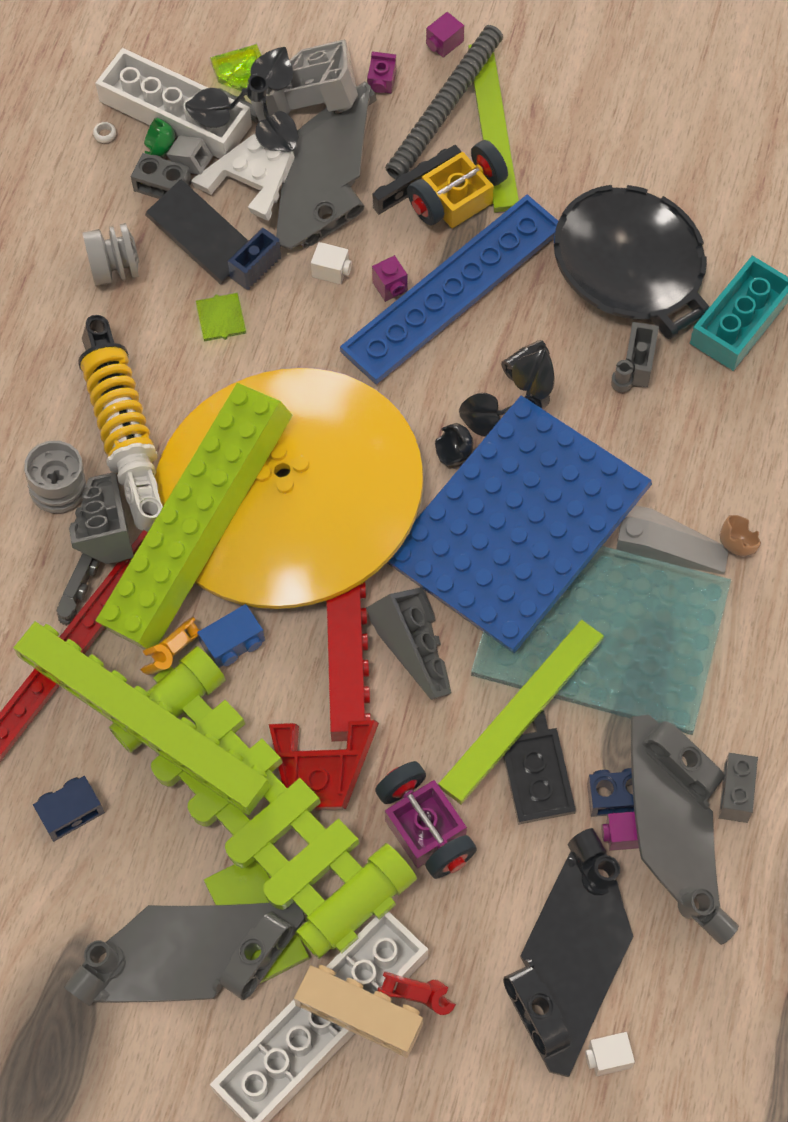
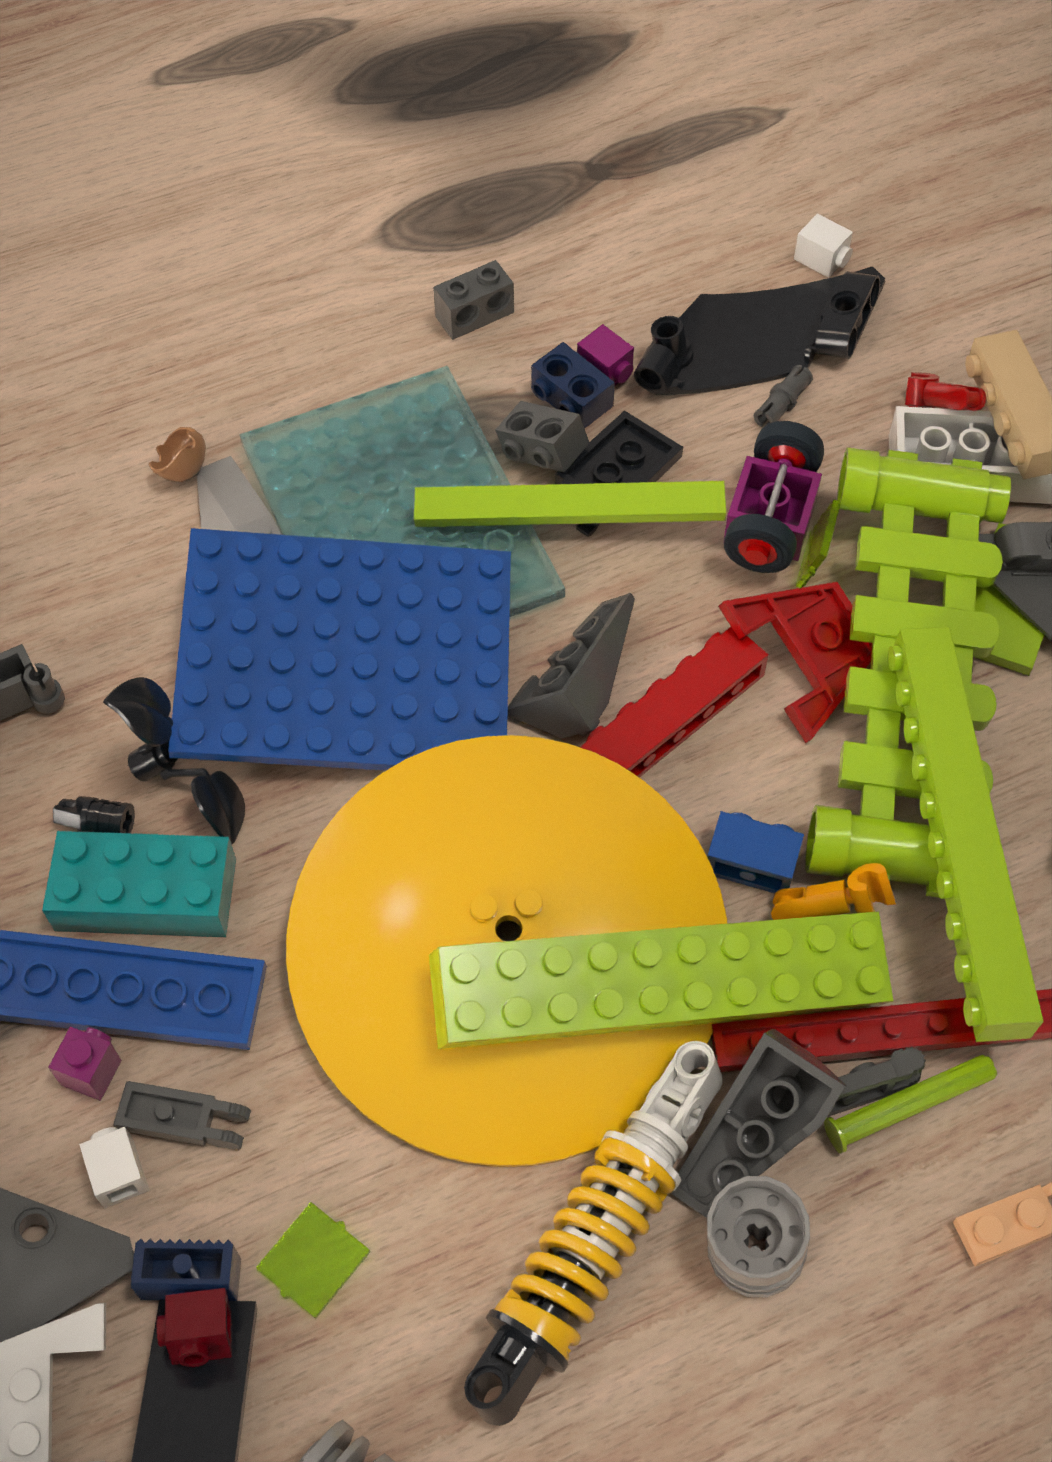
camera: 130 degrees left, 5 degrees down
black hair [435,423,474,466] -> none
dark grey panel [631,714,739,945] -> none
none -> teal brick [42,831,237,937]
none -> dark grey hinge [113,1081,251,1150]
none -> dark red brick [156,1288,232,1367]
none -> dark grey brick [495,401,590,473]
none -> dark grey pin [753,365,813,427]
none -> clear neon green piece [796,499,841,588]
none -> lime axle [824,1055,997,1154]

